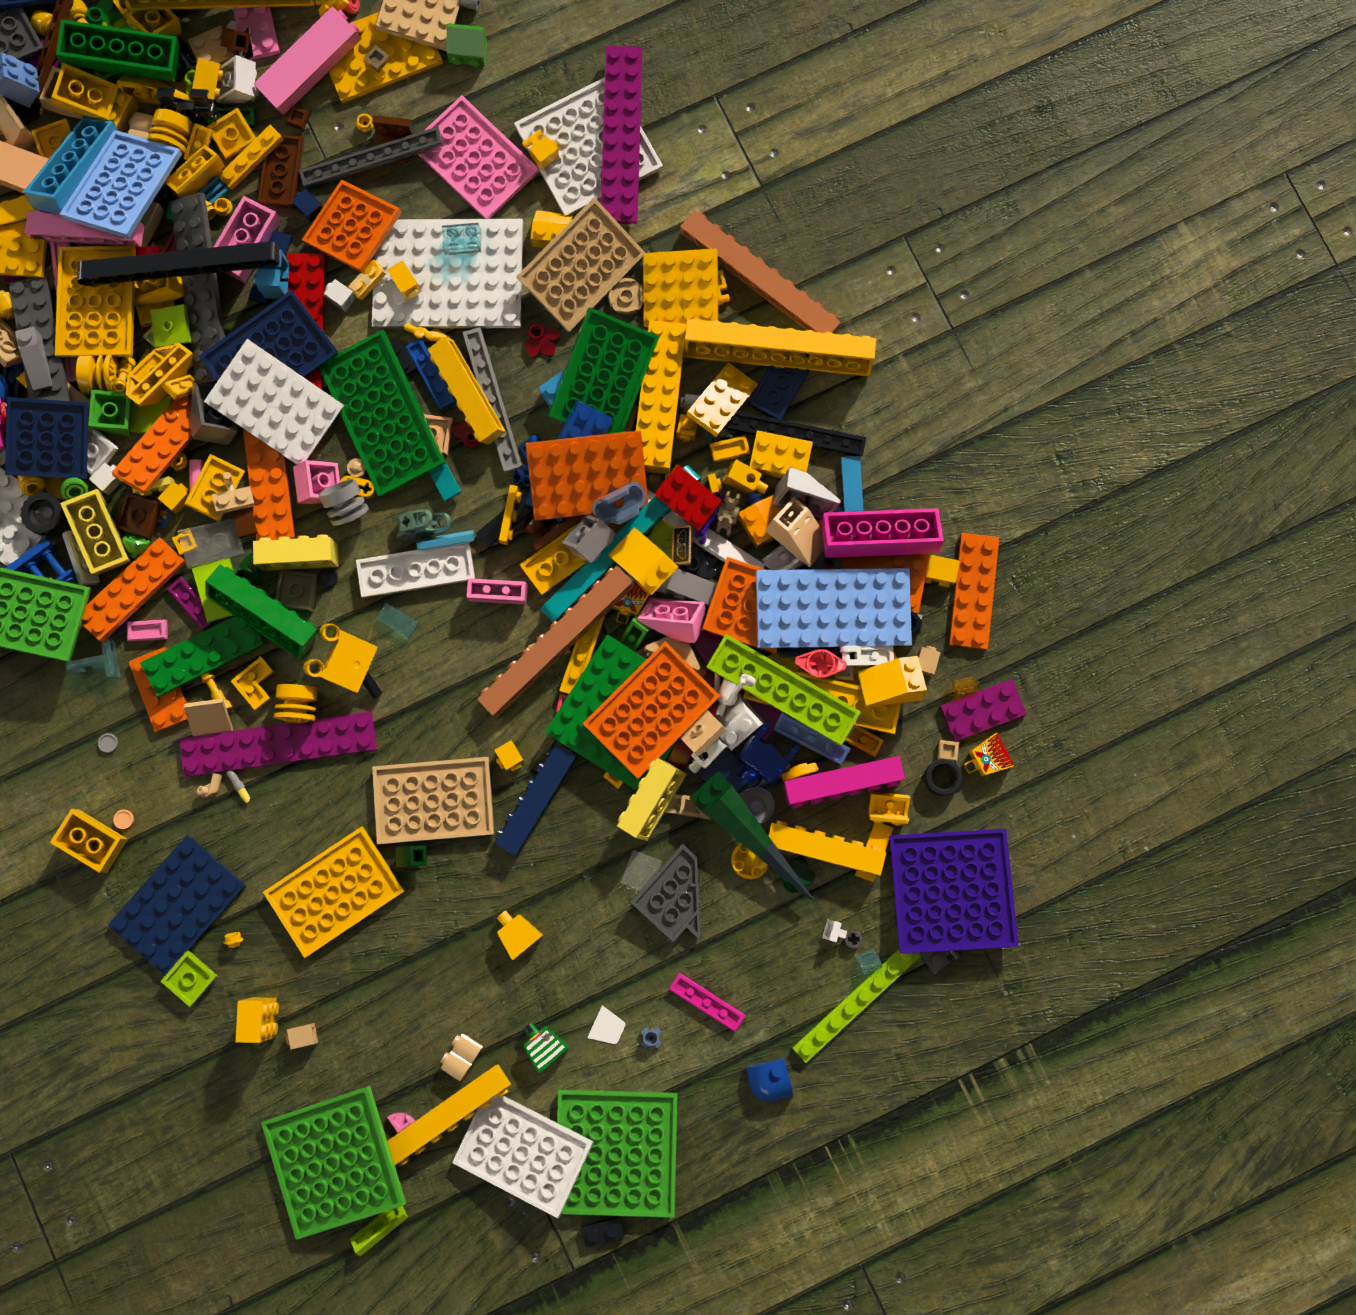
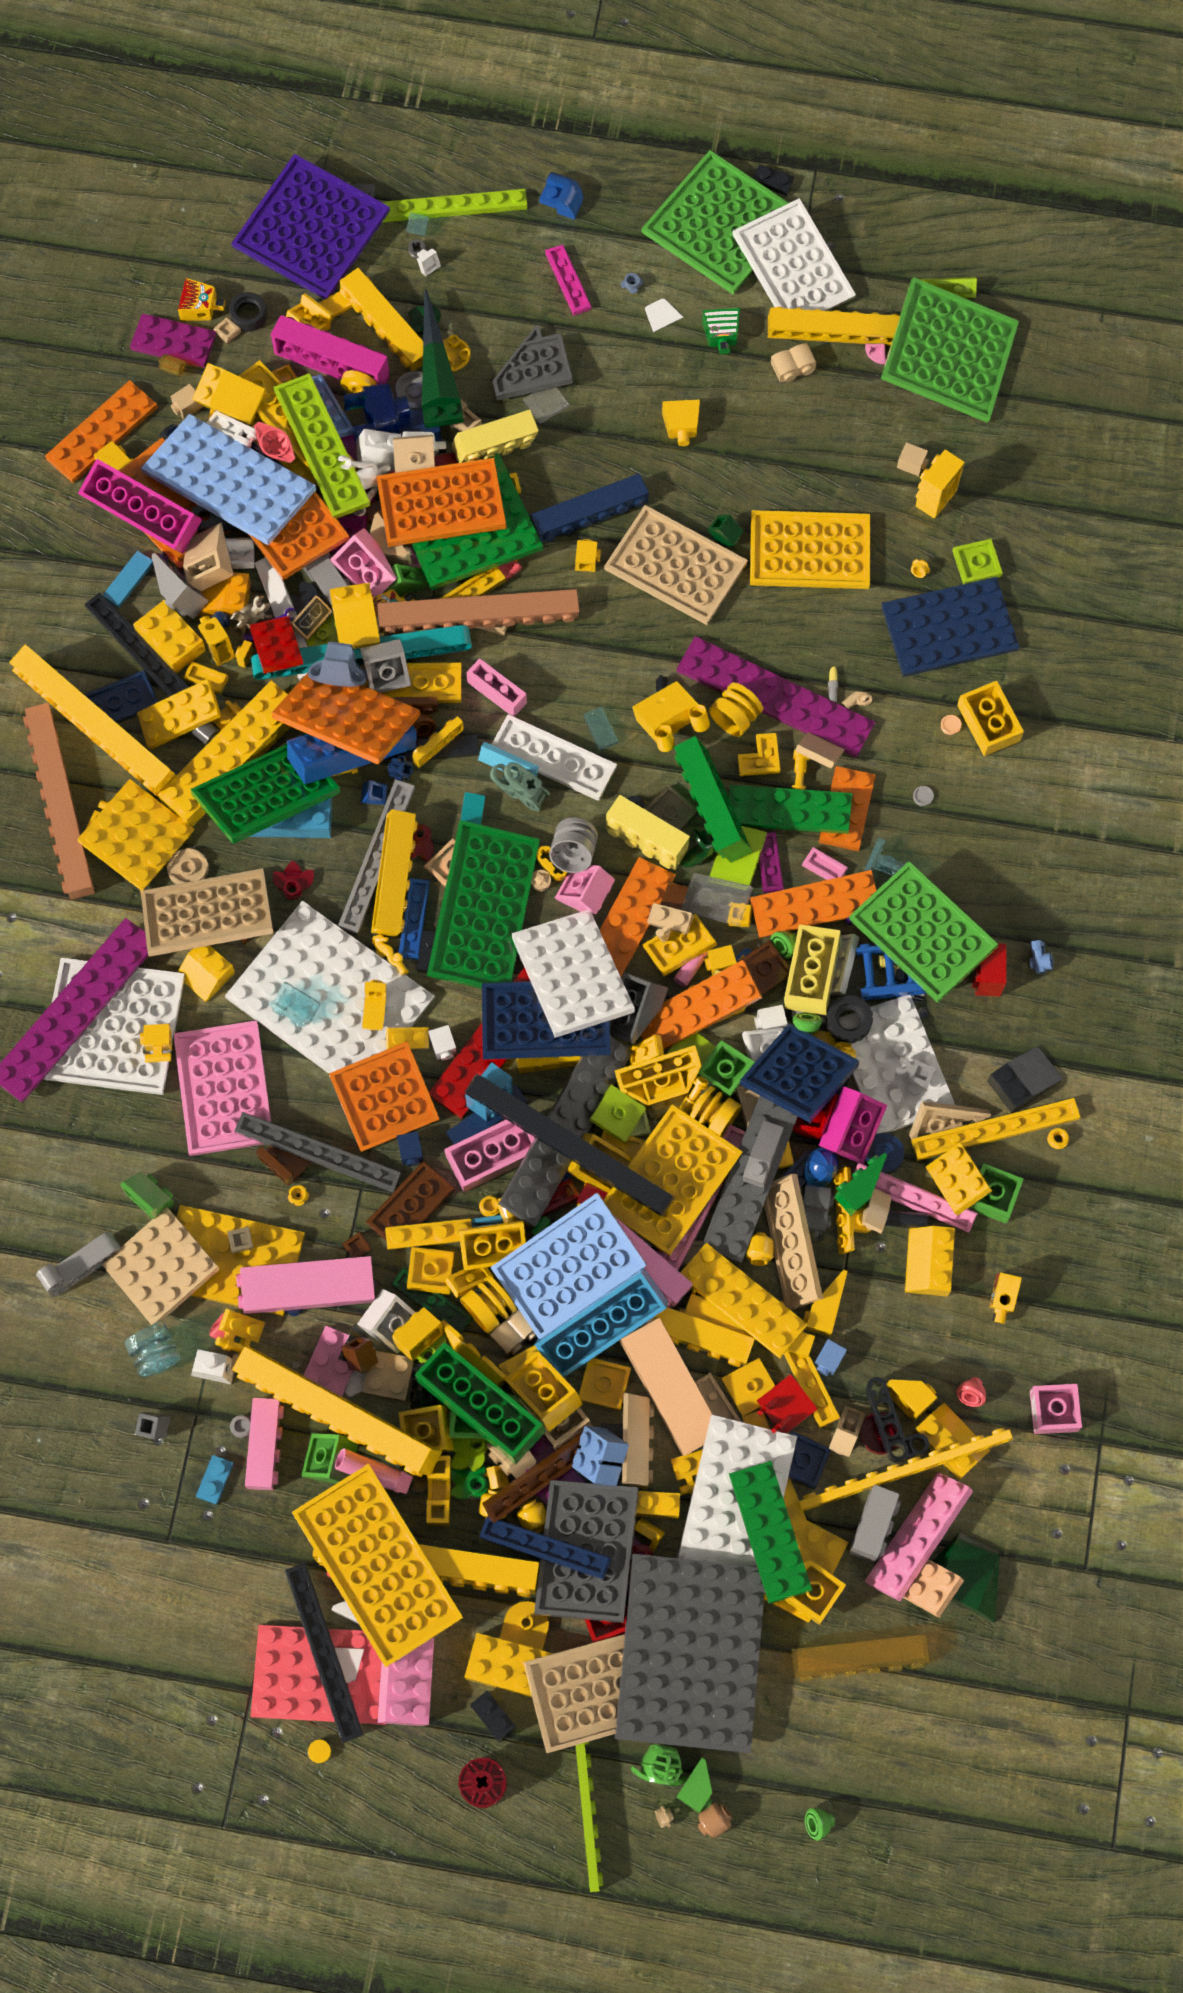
camera: 145 degrees left, 10 degrees down
black piece [156,87,219,123] -> none

